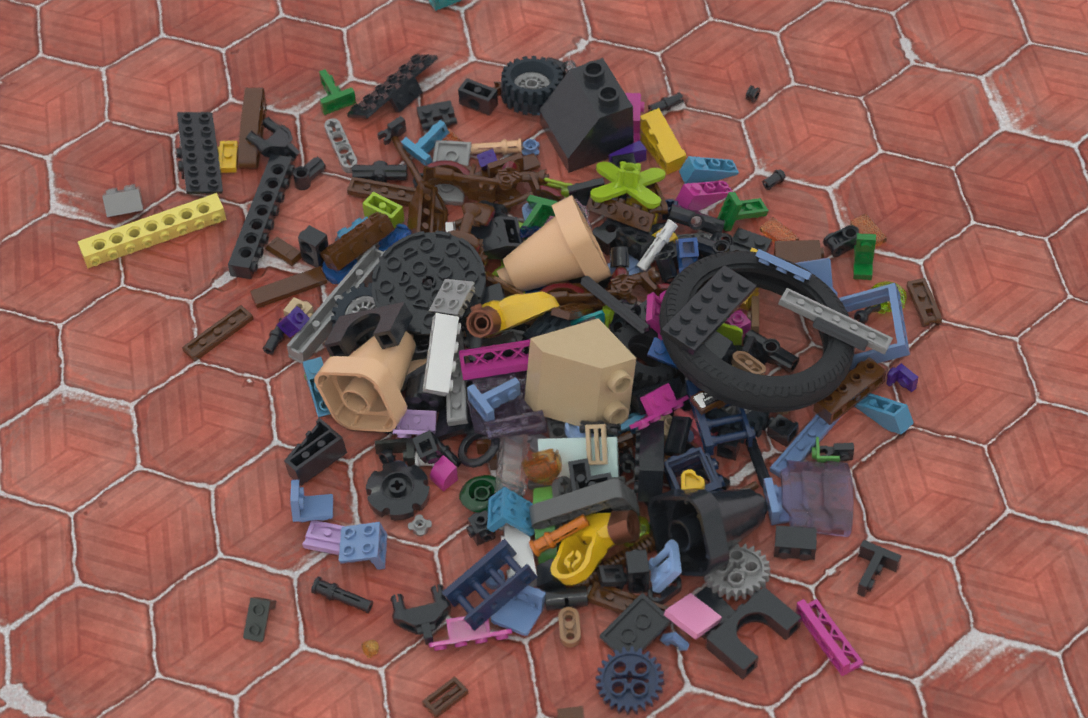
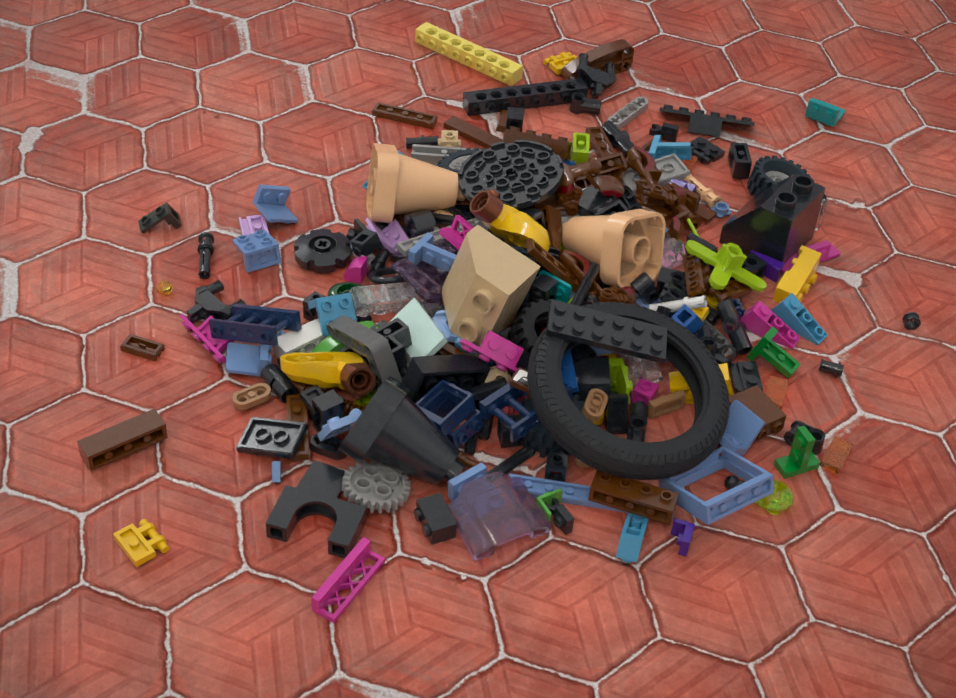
camera: 55 degrees right, 10 degrees down
light grey slope [102,184,144,217] -> none
black bracket [176,112,223,194] -> none
dark purple bracket [276,306,310,338] -> none
black wedge [284,418,347,486] -> none
green bracket [319,69,356,115] -> none
black arch [324,302,413,357] -> none
light grey plate [408,514,432,536] -> none
white brick [422,313,461,396] -> none
light grey hinge [429,279,475,319] -> none
clear orange cylinder [521,449,562,485] -> none
orange pin [529,514,589,557] -> none
black pin [579,420,621,437] -> none
tan tile [585,424,608,465] -> none
dark blue gear [596,646,665,715] -> none
black pin [648,92,684,112] -> none
bright pink tile [664,593,722,640] -> none
yellow tile [681,470,706,490] -> none
medium blue plate [755,249,812,282] -> none
light grey tile [778,288,893,355] -> none
black axle [812,317,868,351] -> none
black bracket [857,540,901,598] -> none
reddish brown plate [906,278,942,327] -> none

